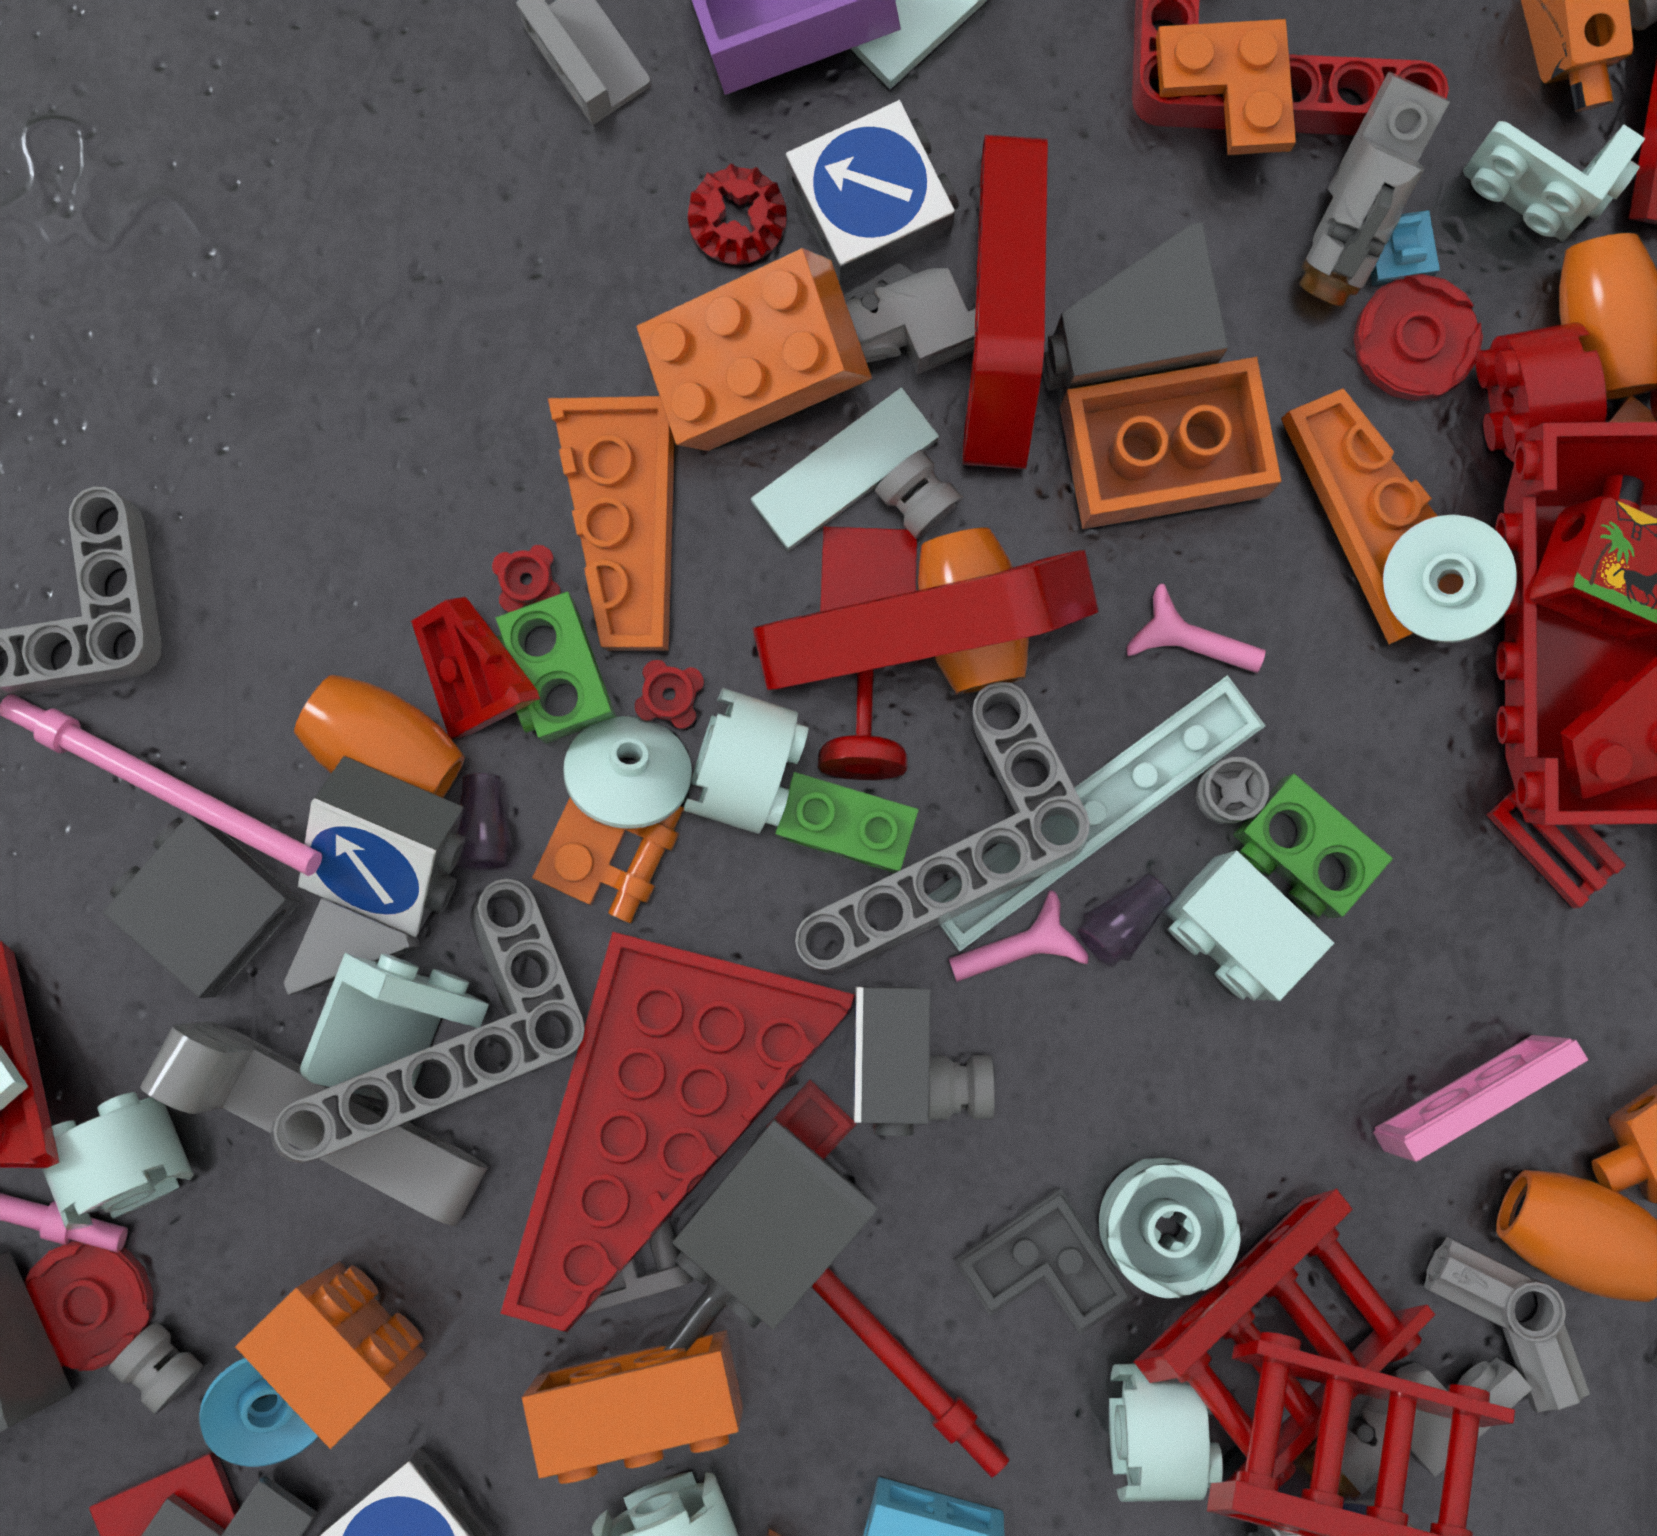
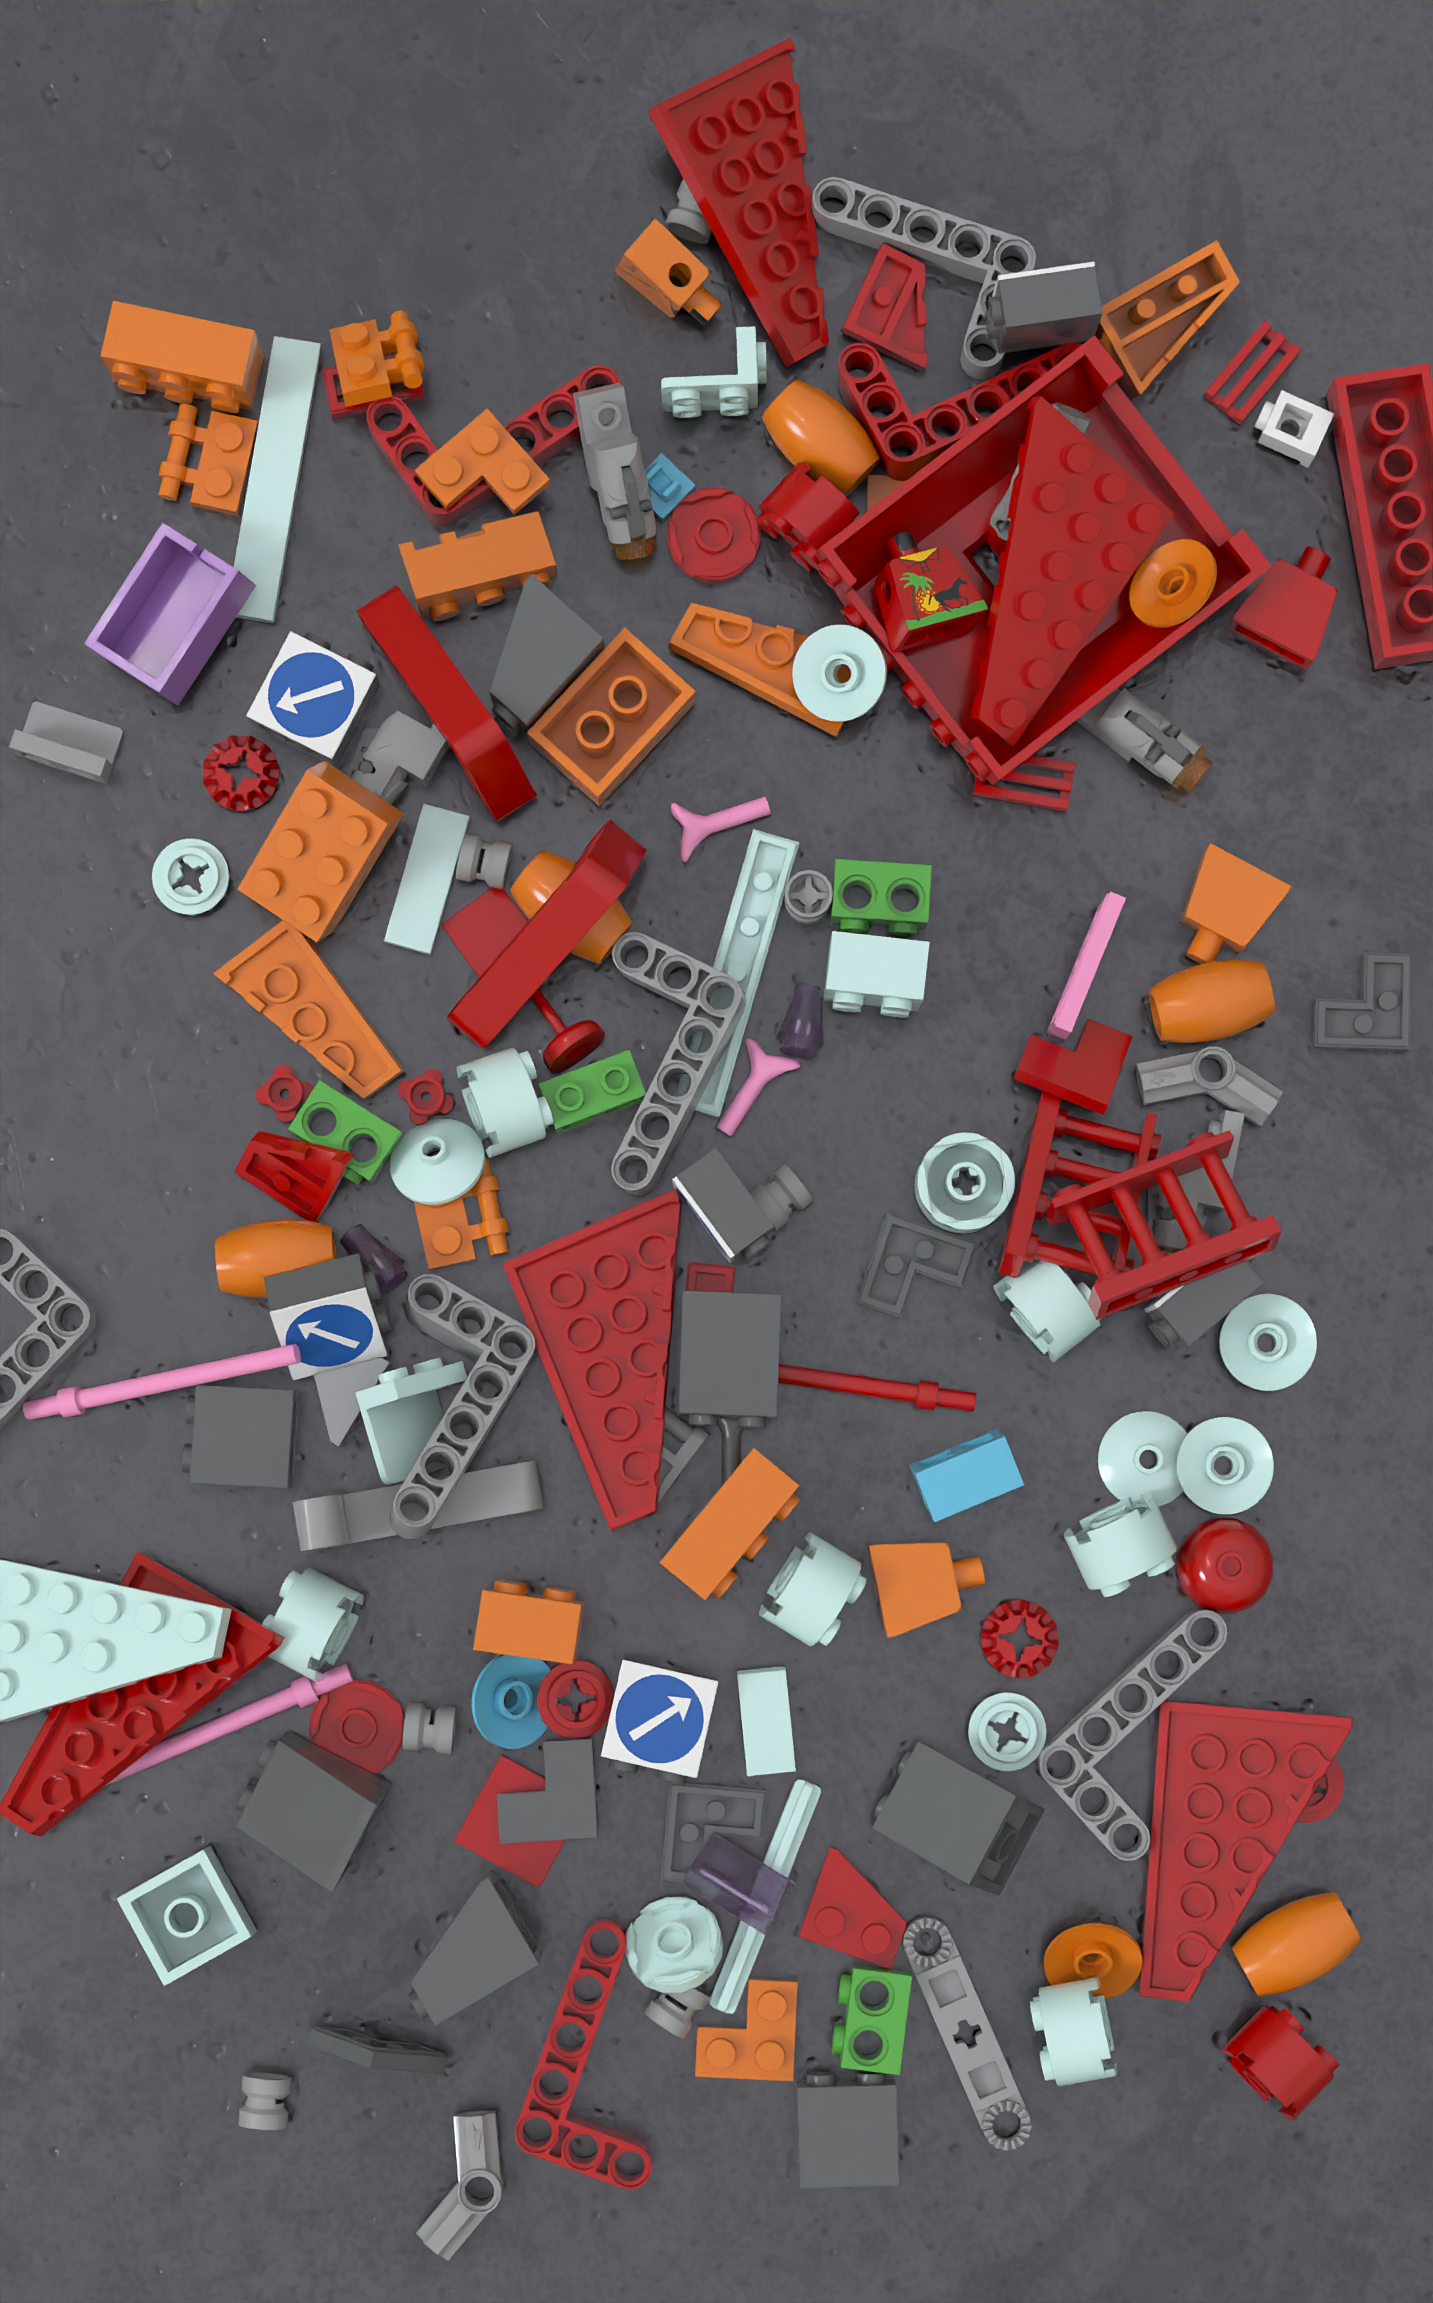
camera: 40 degrees left, 0 degrees up
none -> light aqua gear [152,839,230,916]
none -> orange wedge [398,511,558,621]
none -> red gear [535,1660,614,1739]
none -> red tile [1013,1018,1133,1115]

